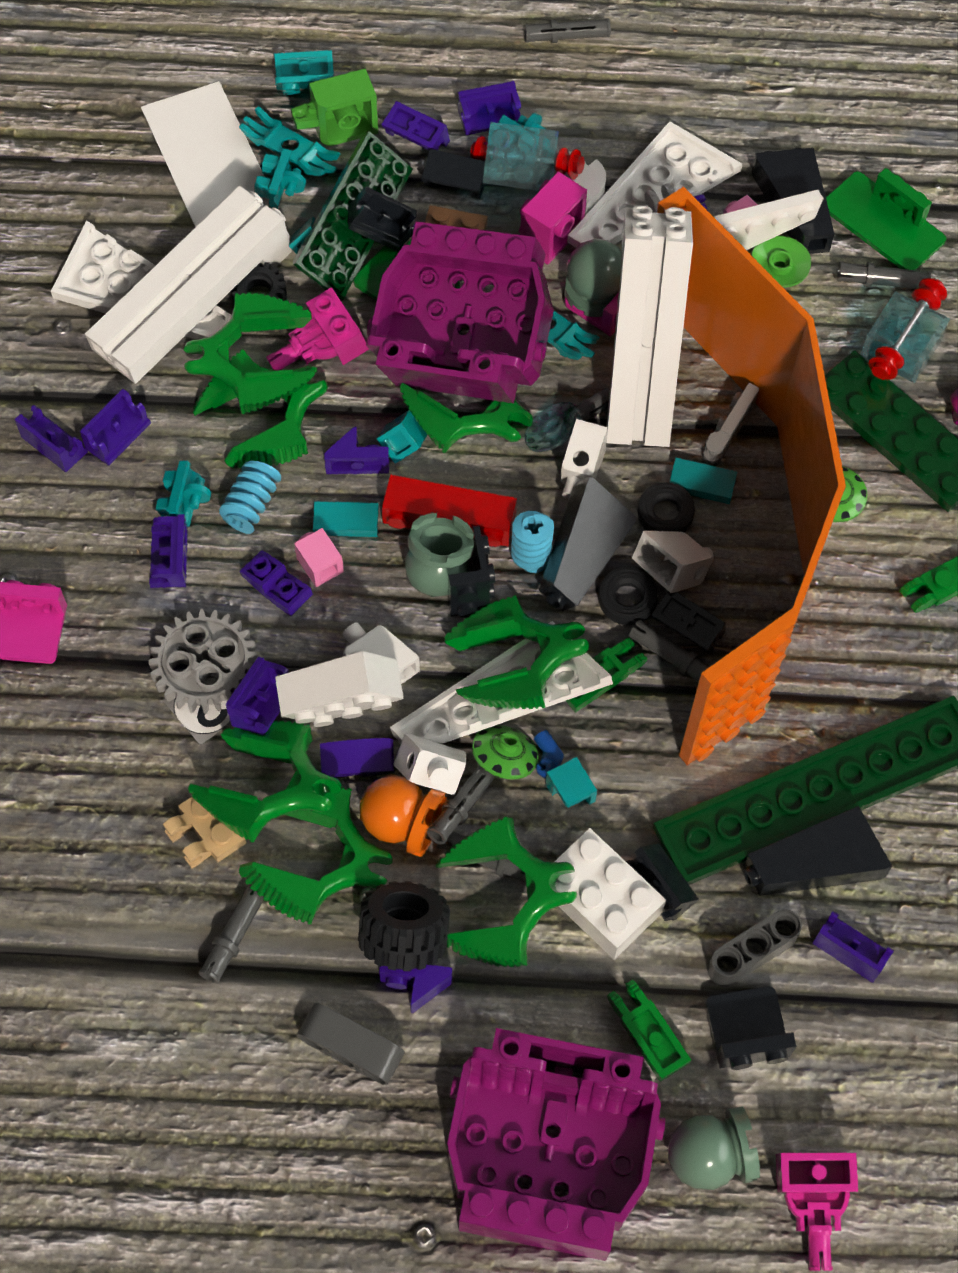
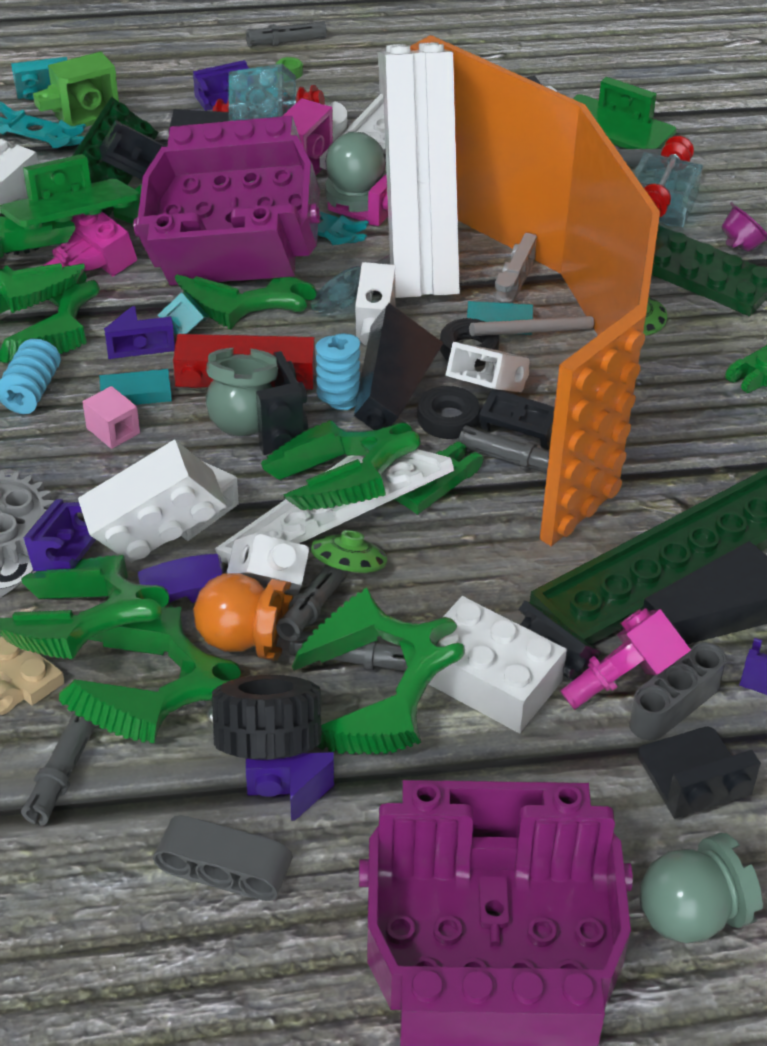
camera: 10 degrees left, 20 degrees down
dark purple slope [239,550,313,616] -> none
teal hips [254,148,307,209] -> none
dark purple hinge [381,101,450,150] -> none
blue arm [534,730,564,779] -> none
teal panel [546,757,597,807] -> none
green hinge [607,979,691,1082] -> none
none -> green bracket [0,154,140,230]
none -> bright green tile [276,57,303,80]
none -> light grey bar [469,316,594,336]
none -> dark pink brick [560,608,691,710]

